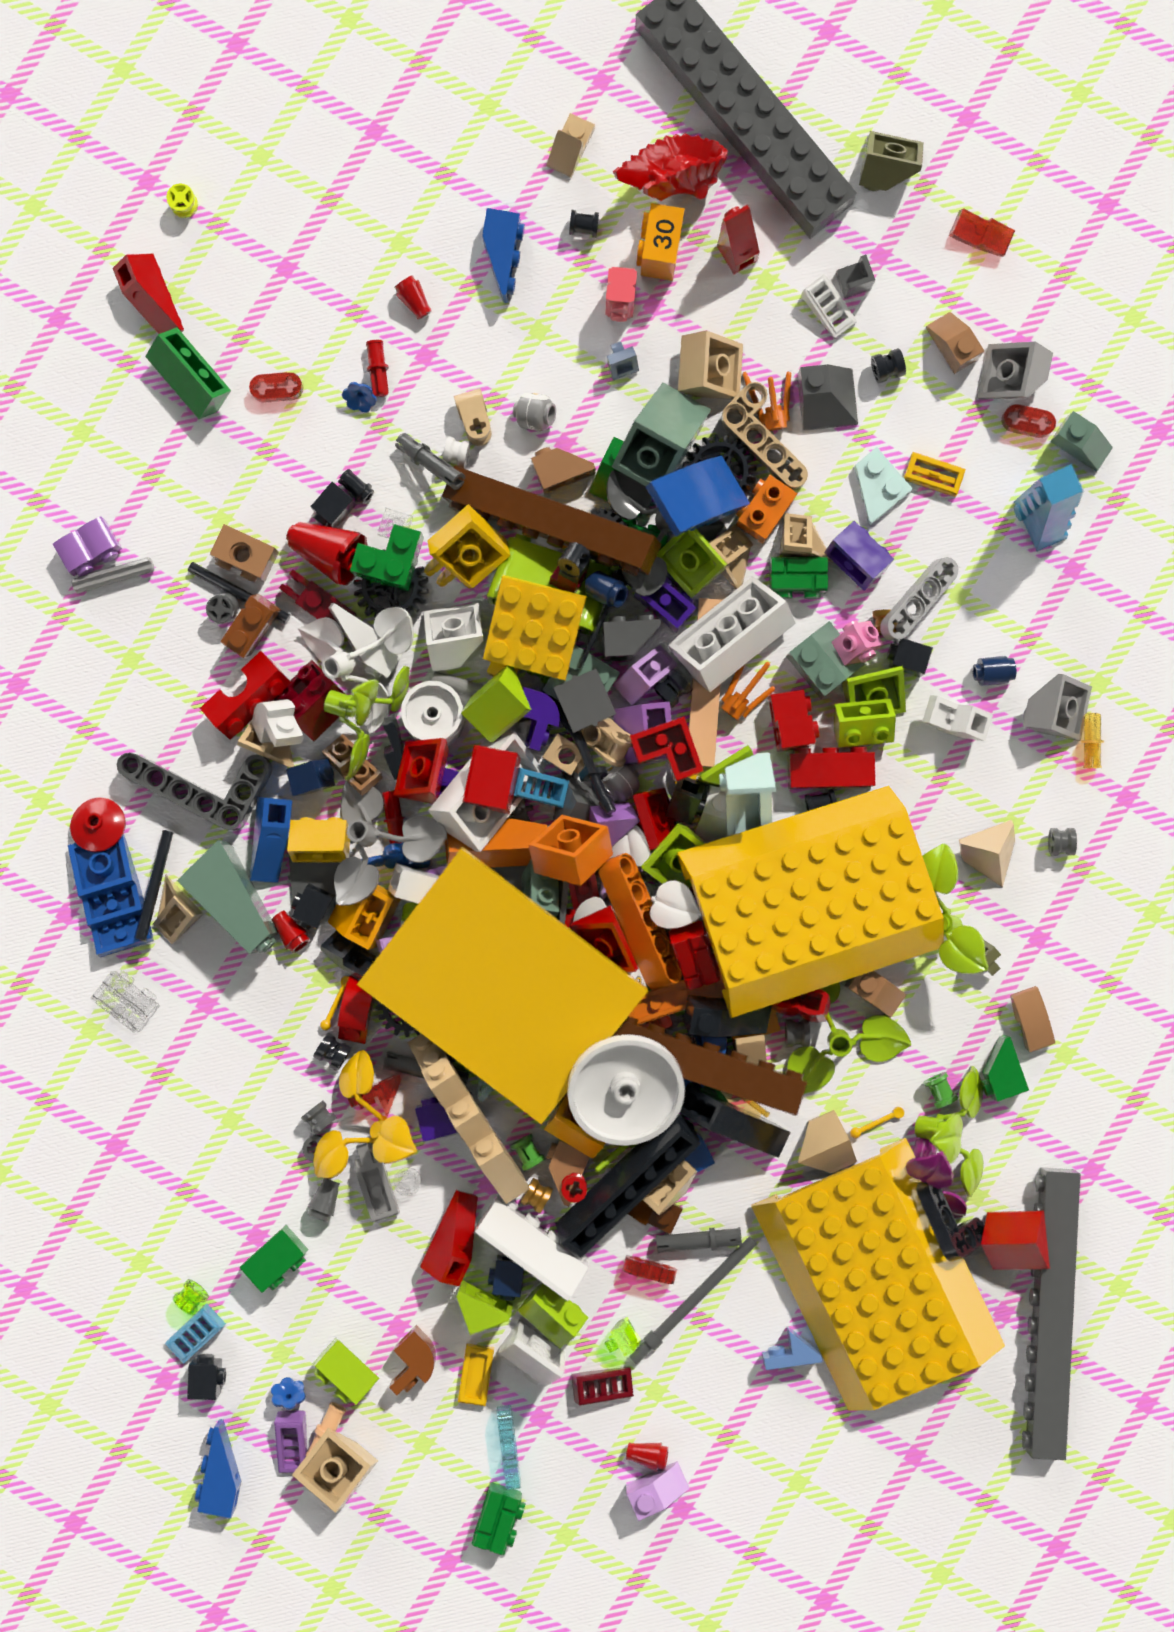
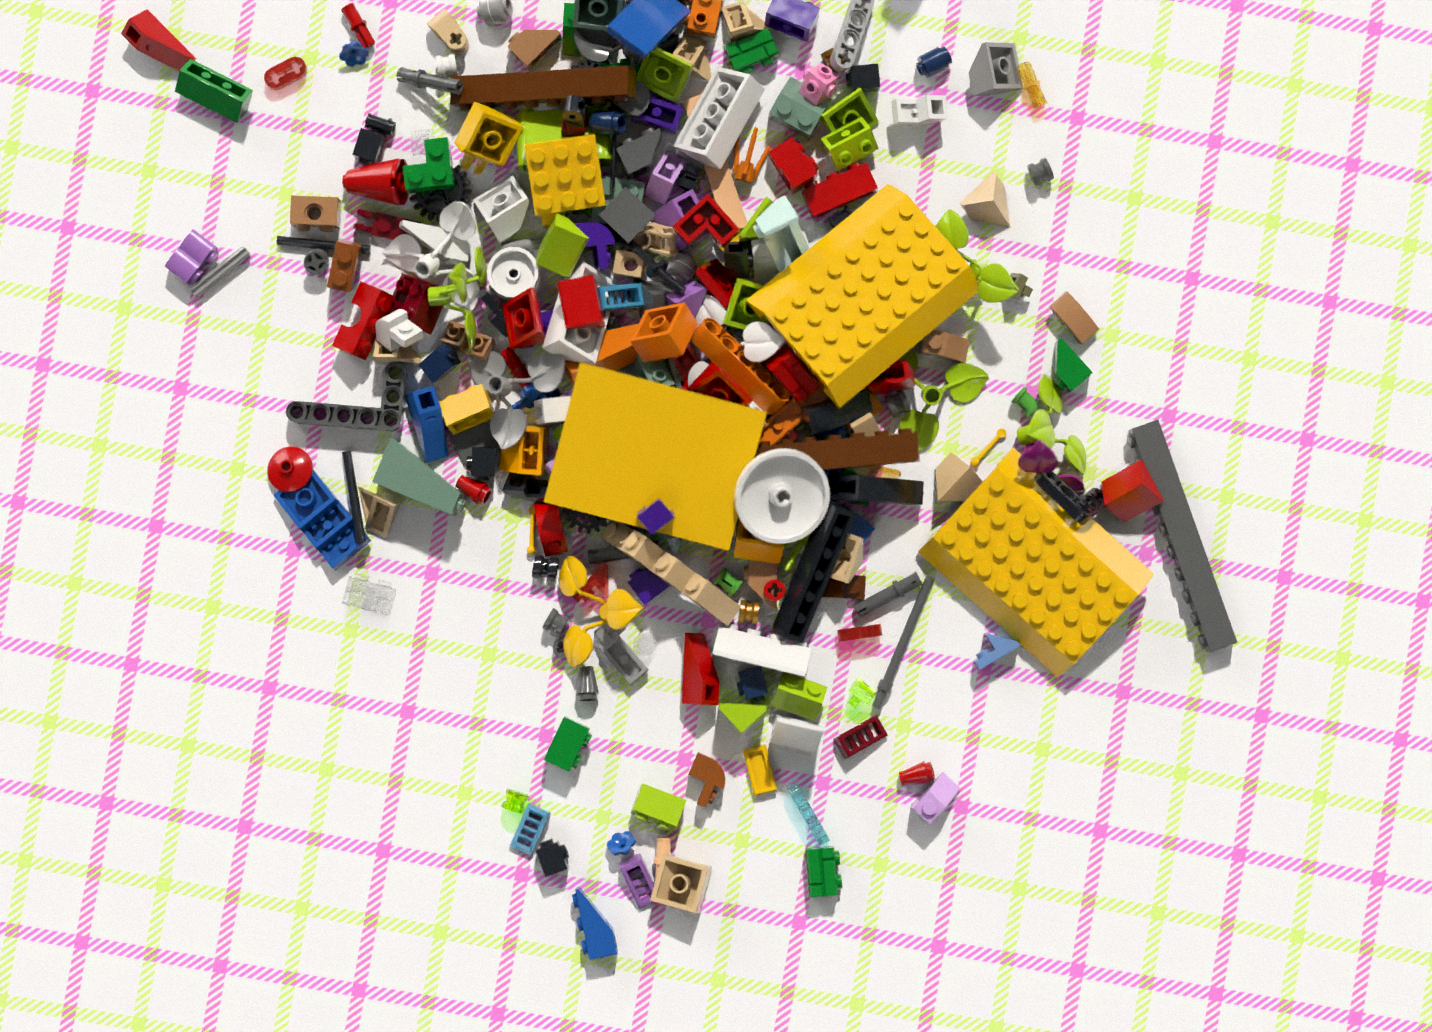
camera: 20 degrees left, 0 degrees up
none -> dark purple panel [637,499,675,535]

